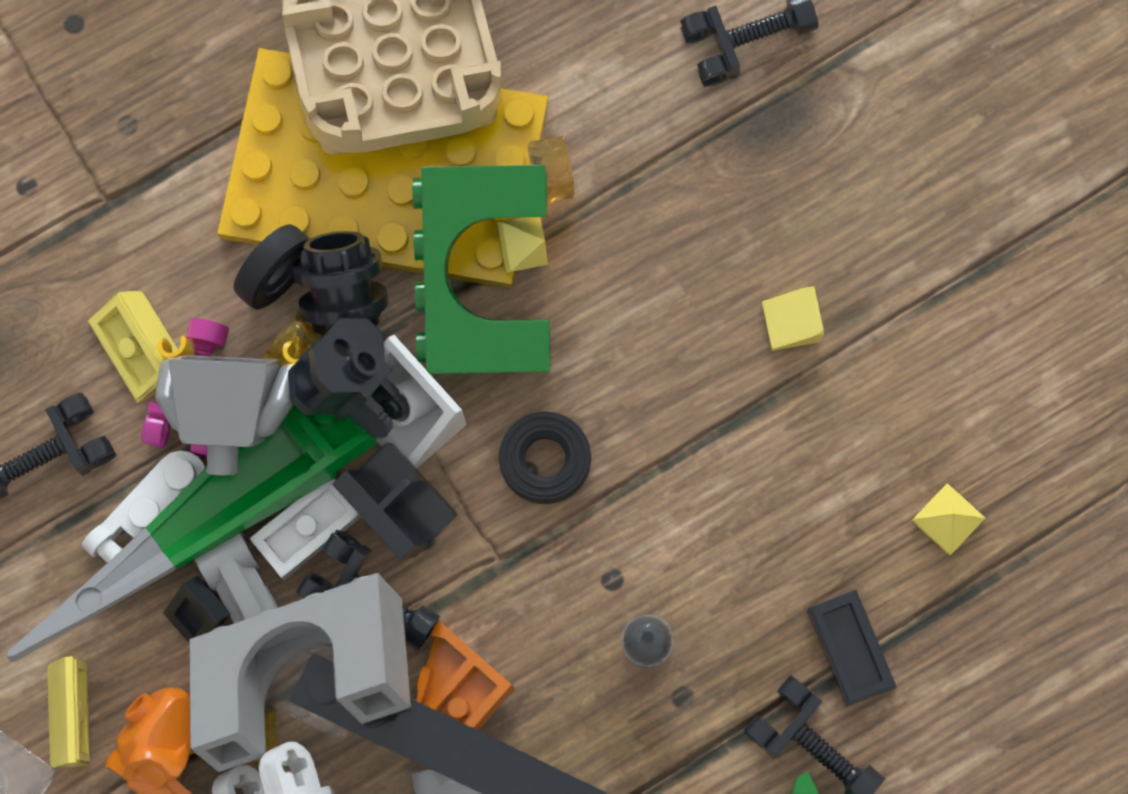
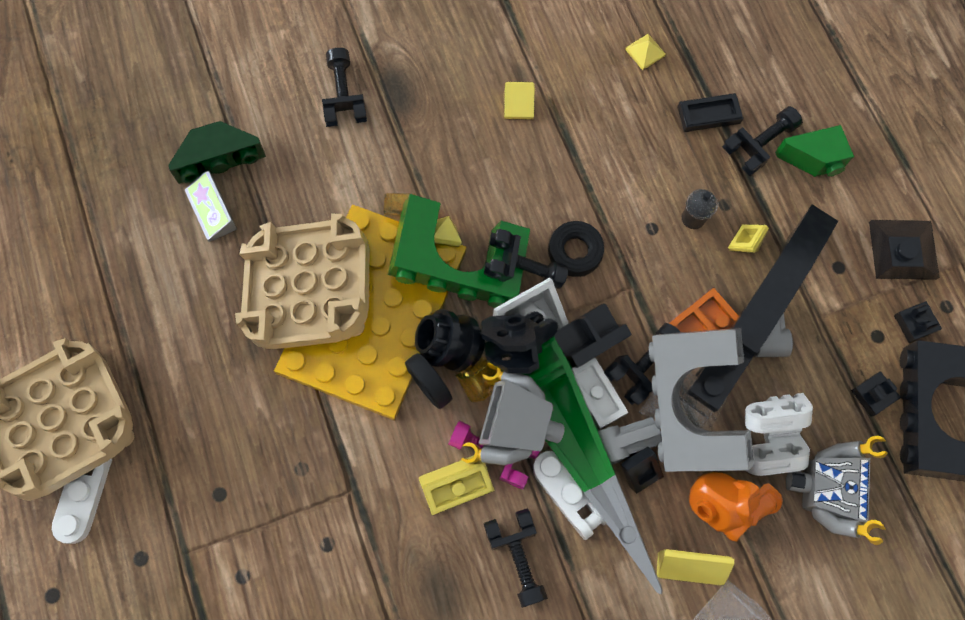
camera: 90 degrees left, 5 degrees down
none -> black bar [484,229,568,289]
none -> light yellow slope [728,224,769,252]

